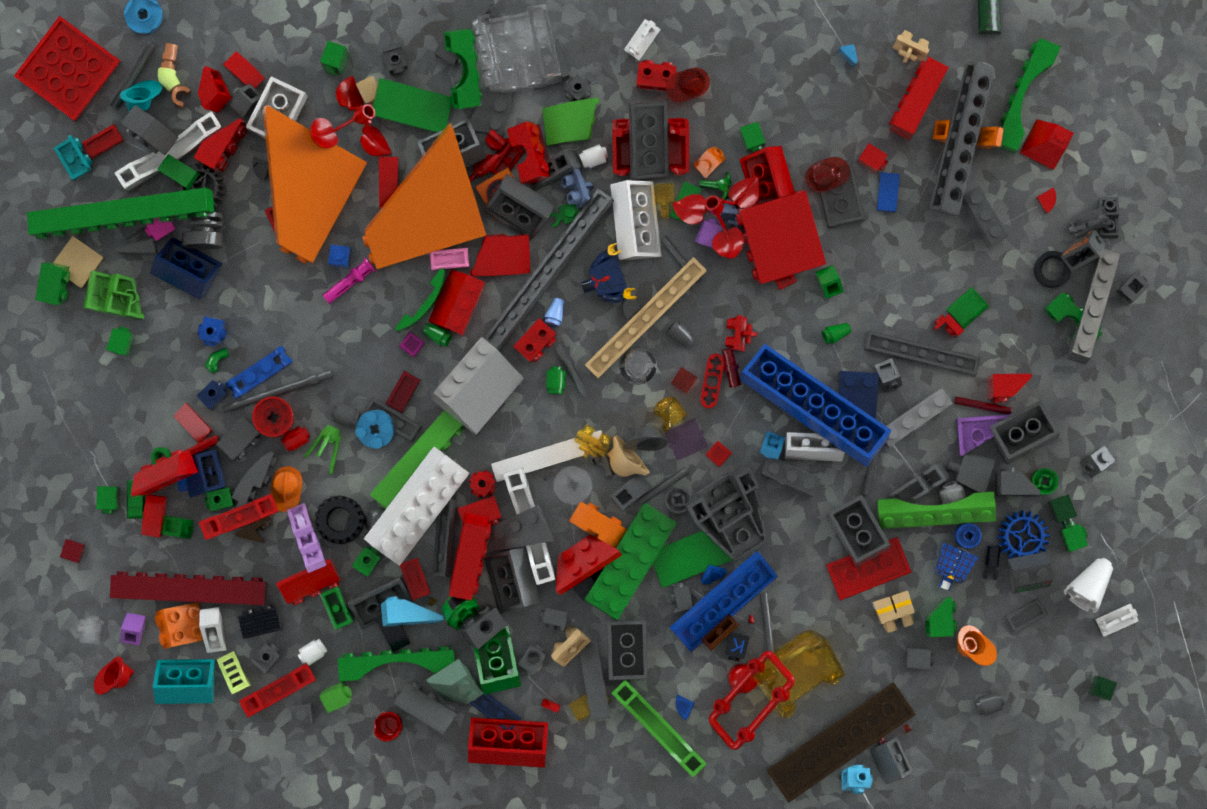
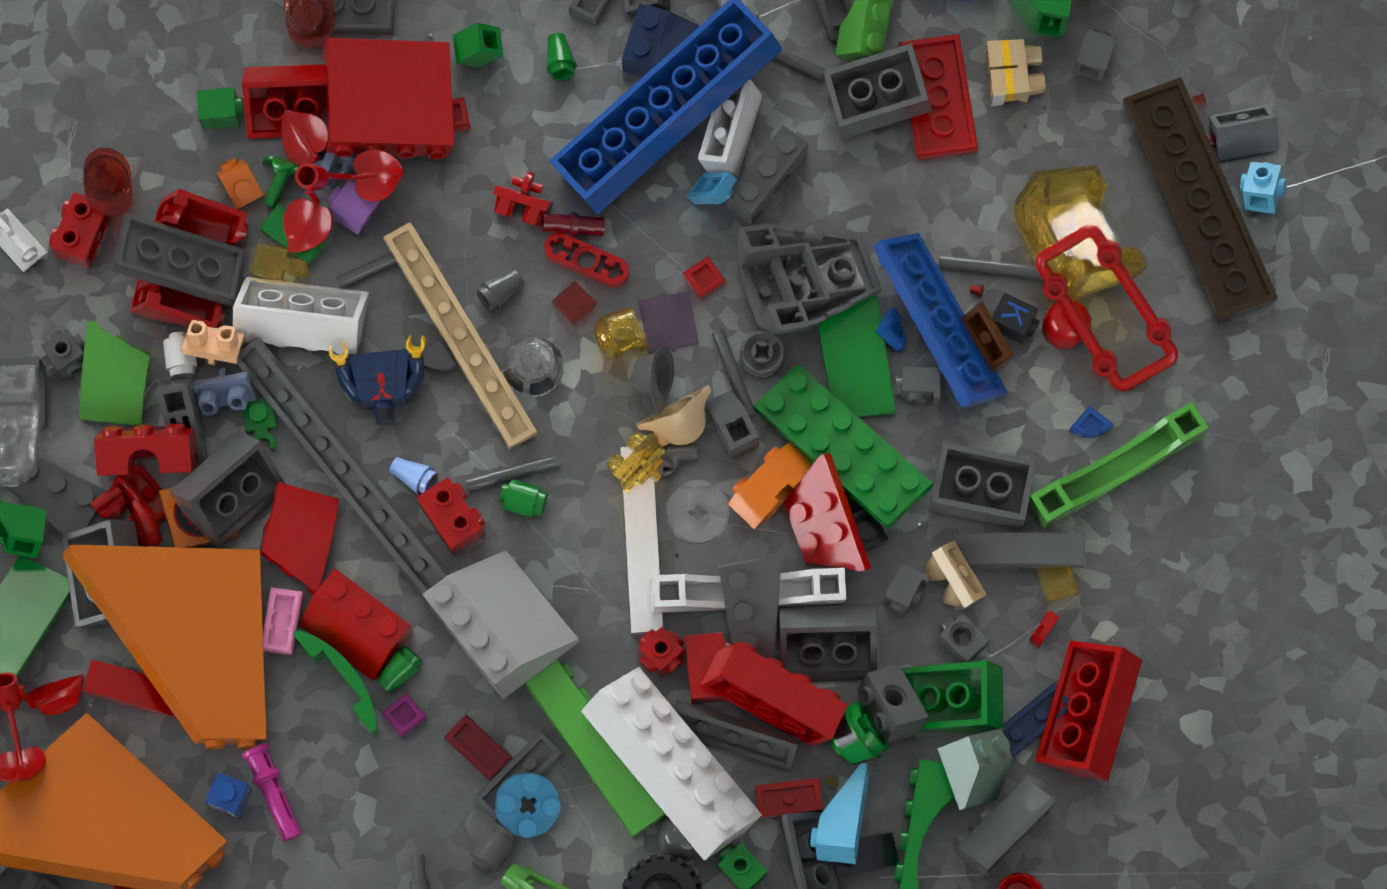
camera: 80 degrees left, 10 degrees down
none -> light nougat hips [181,320,245,366]

